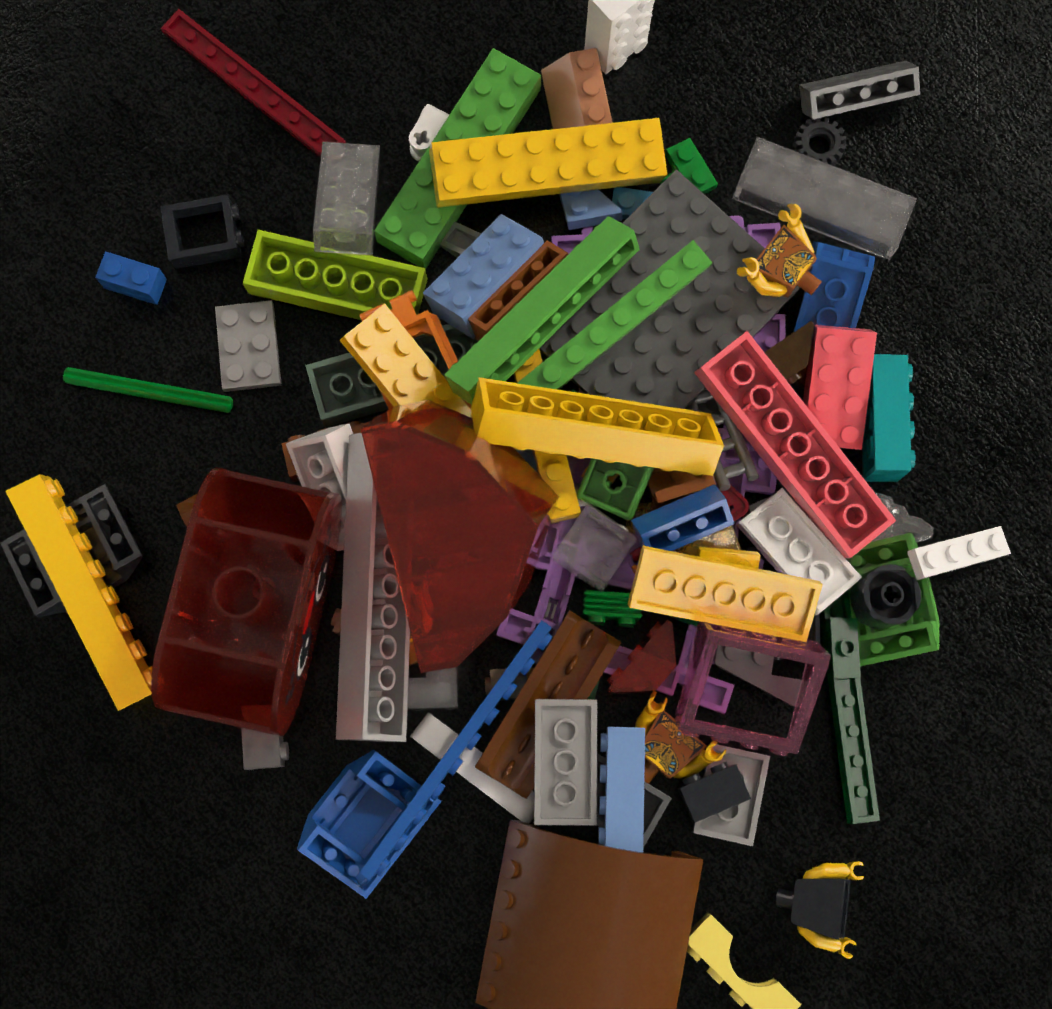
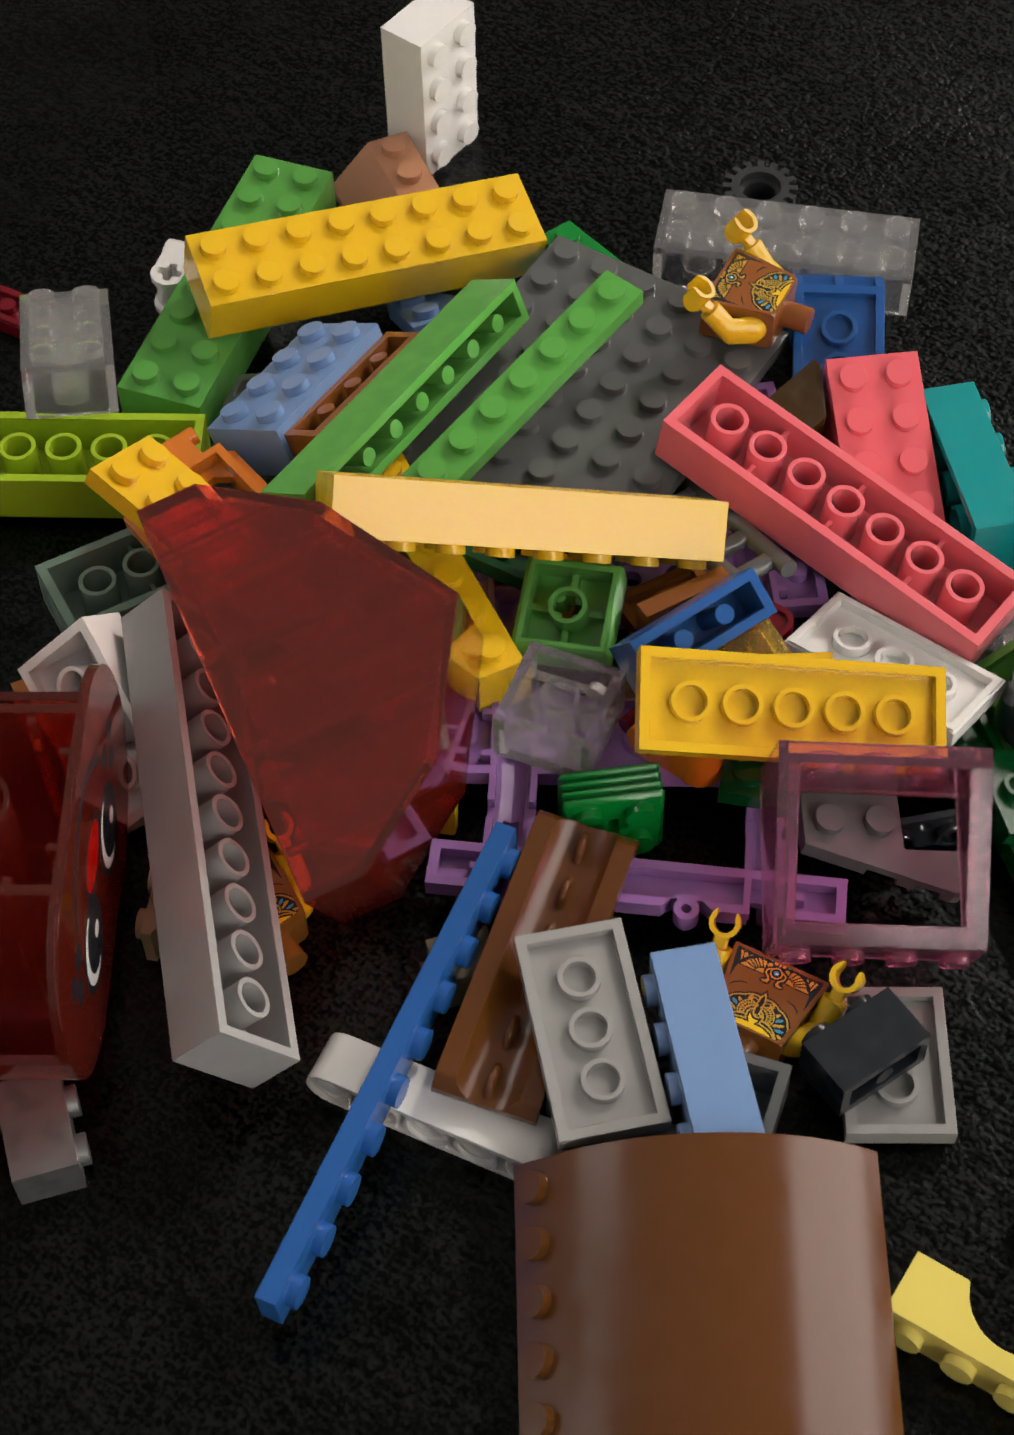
camera: 10 degrees left, 25 degrees down
blue slope [297,750,441,899] -> none
clear brick [407,646,458,710] -> none
clear red slope [607,620,676,694] -> none
dark grey brick [799,61,920,119] -> none

